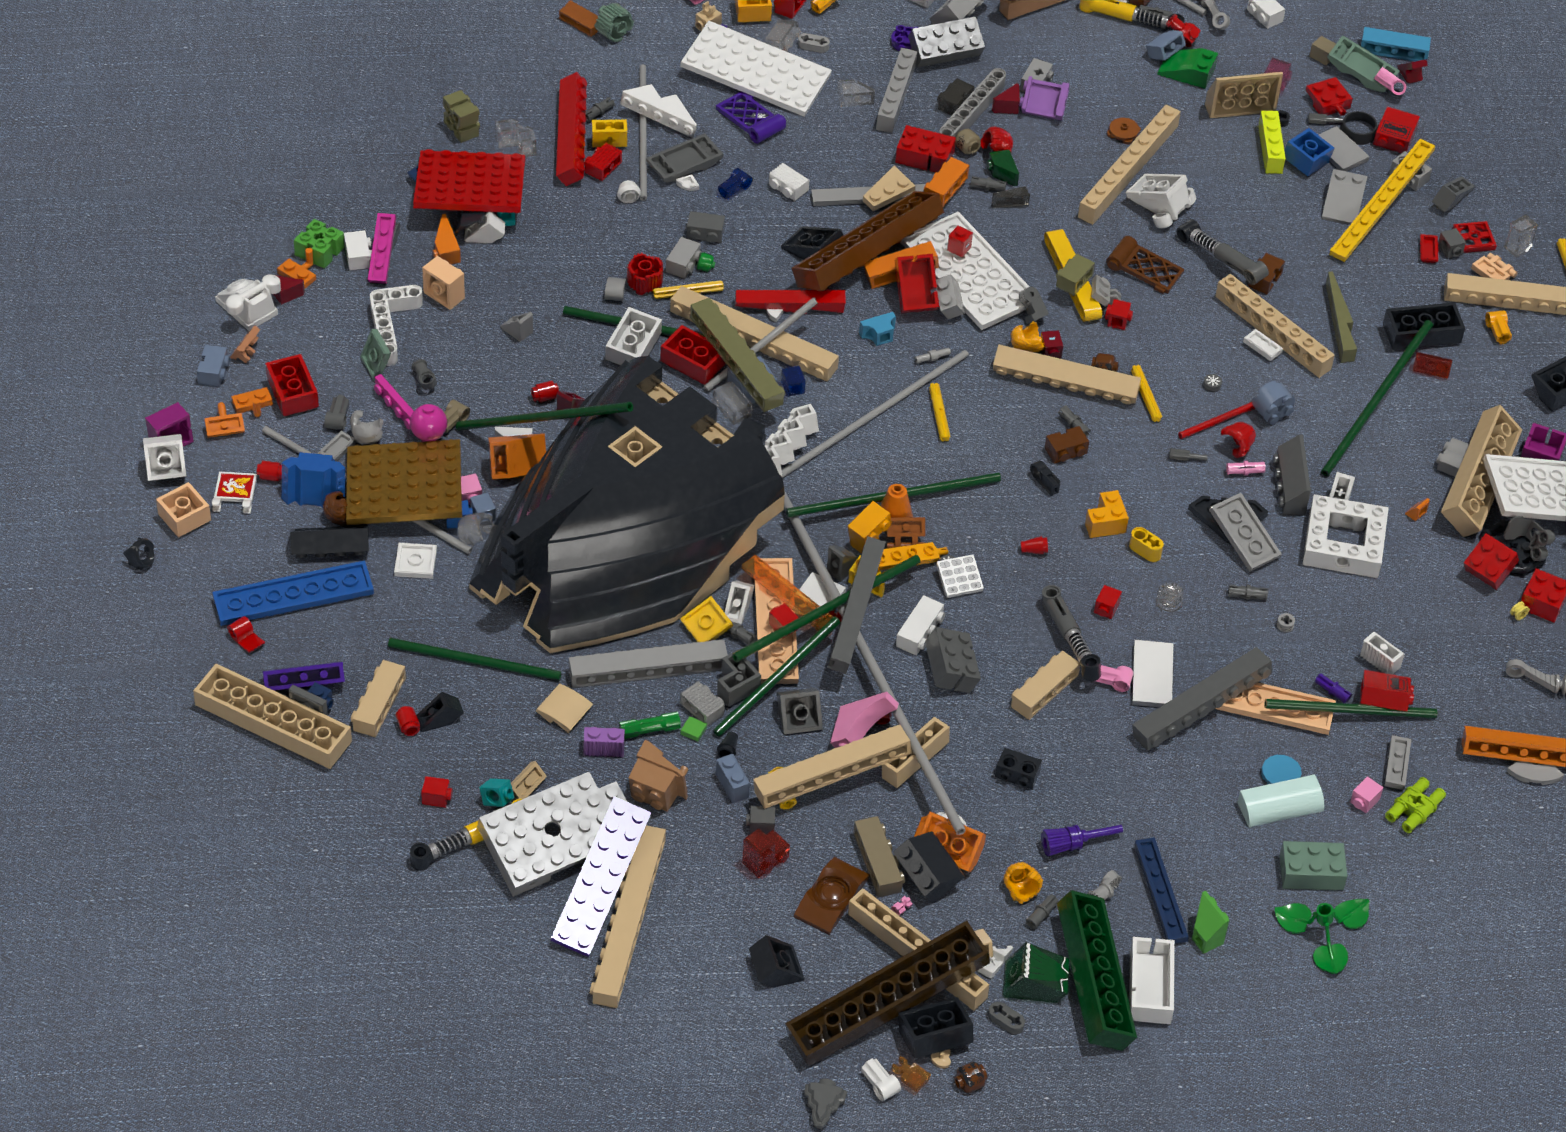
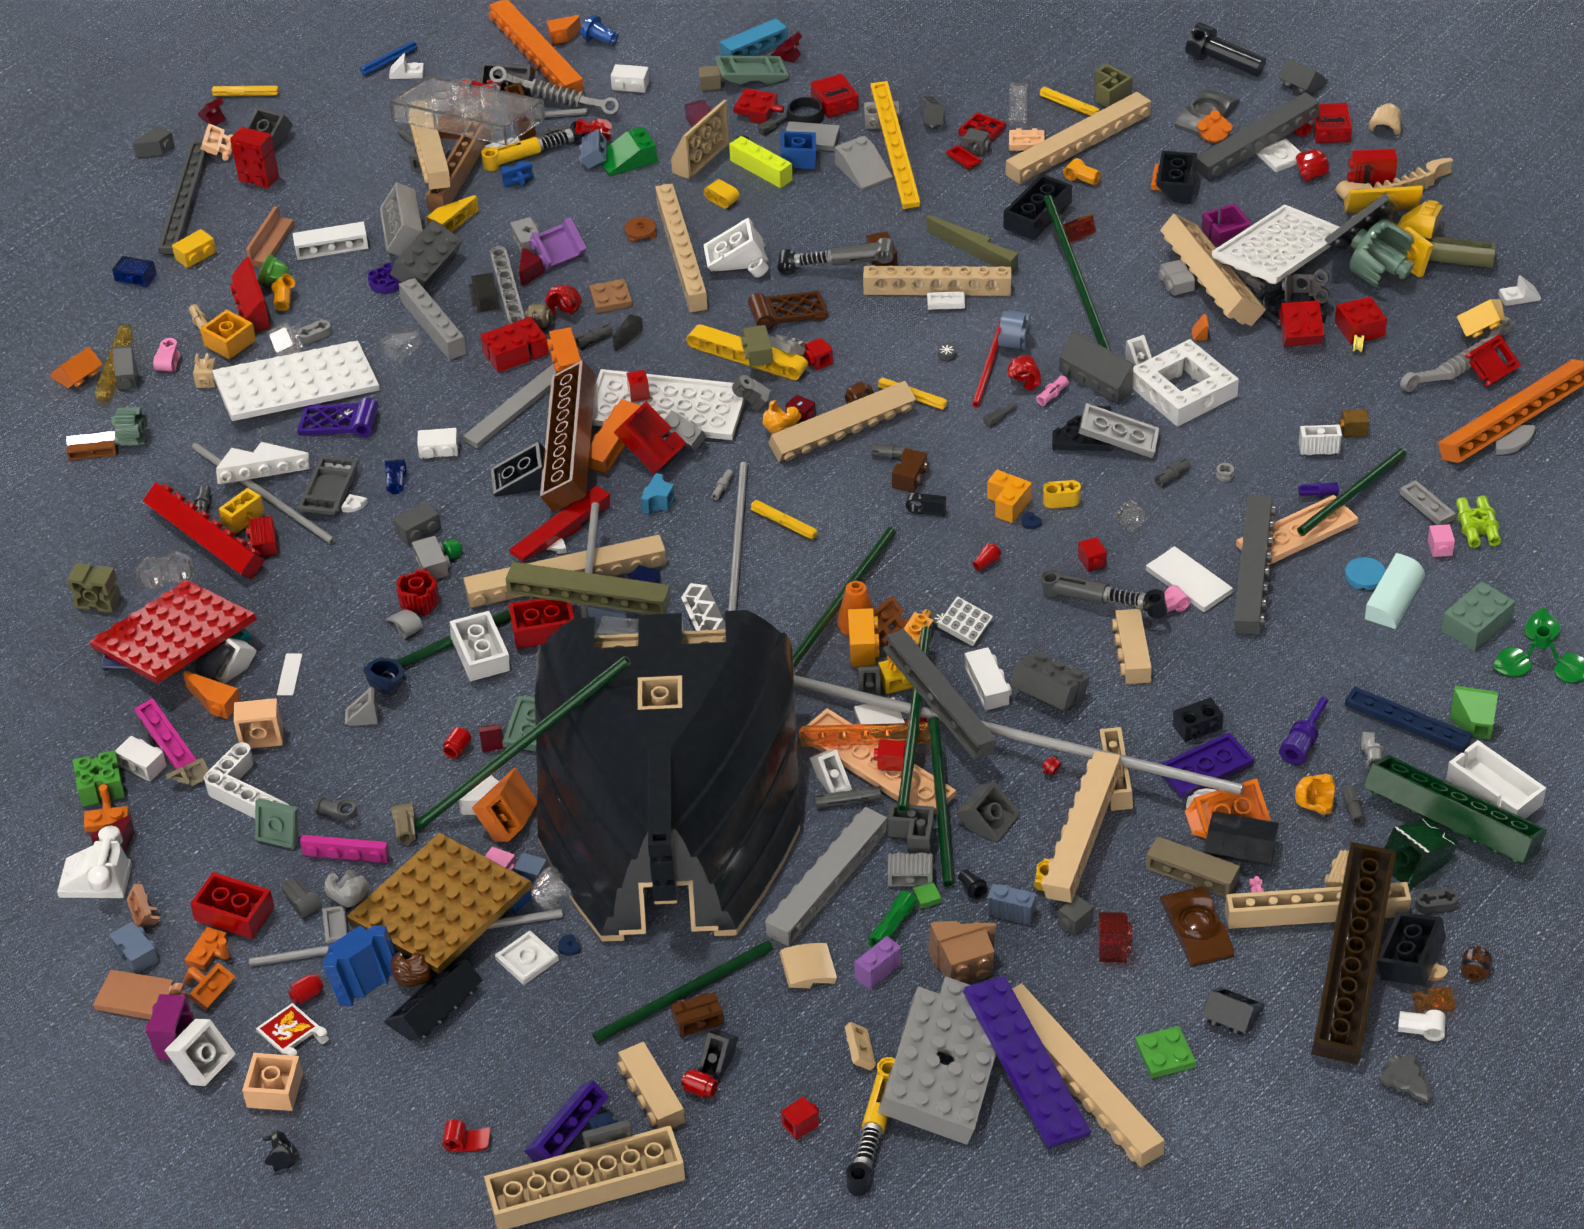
camera: 40 degrees left, 5 degrees down
blue plate [212,560,374,626] -> none
dark pink brick [410,404,447,442] -> none
teal brick [479,778,514,807] -> none
white cone [617,180,641,203] -> none
yellow axle [653,280,724,299] -> none
yellow tile [680,596,734,642] -> none
bright pink arch [830,692,899,748] -> none
tan wing [863,166,915,211] -> none
dark green slope [986,150,1019,186] -> none
red brick [1360,670,1414,712] -> none
bright pink piece [1374,67,1406,95] -> none
none -> nougat tile [93,970,188,1019]
none -> dark tan slope [166,757,209,786]
none -> white sticker [277,654,302,695]
none -> dark blue helmet [363,657,407,696]
none -> yellow slope [427,195,479,232]
none -> blue hips [501,160,534,187]
none -> dark blue piece [558,934,581,955]
none -> medium nougat plate [589,279,633,313]
none -> reddish brown brick [671,992,724,1037]
none -> yellow beam [704,179,740,209]
none -> dark blue piece [1021,512,1042,529]
none -> bright green plate [1135,1026,1196,1079]
none -> dark purple plate [1161,732,1254,798]
none -> pearl gold brick [1338,409,1369,437]

